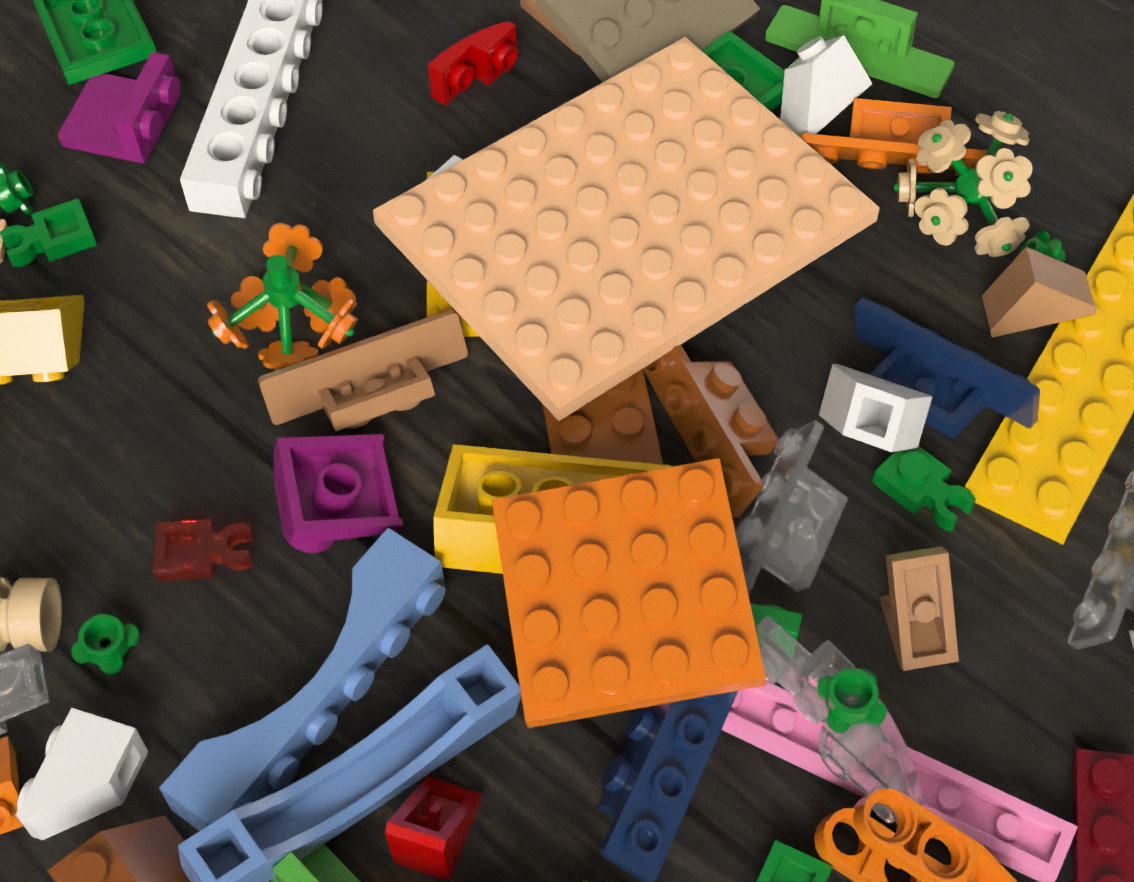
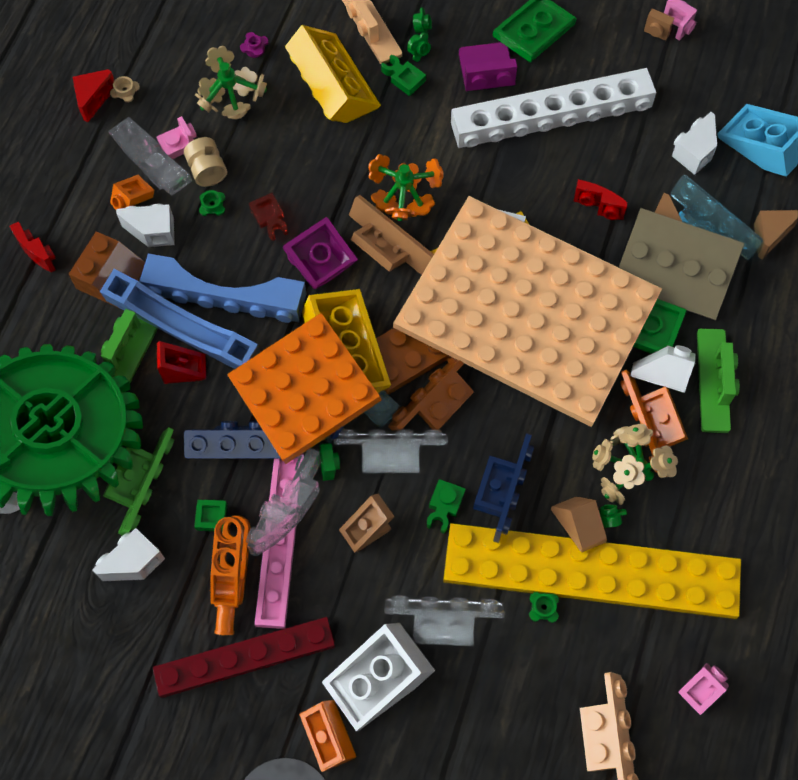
camera: 65 degrees right, 10 degrees up
green plate [817,668,887,733] -> none
white slope [819,364,932,452] -> none

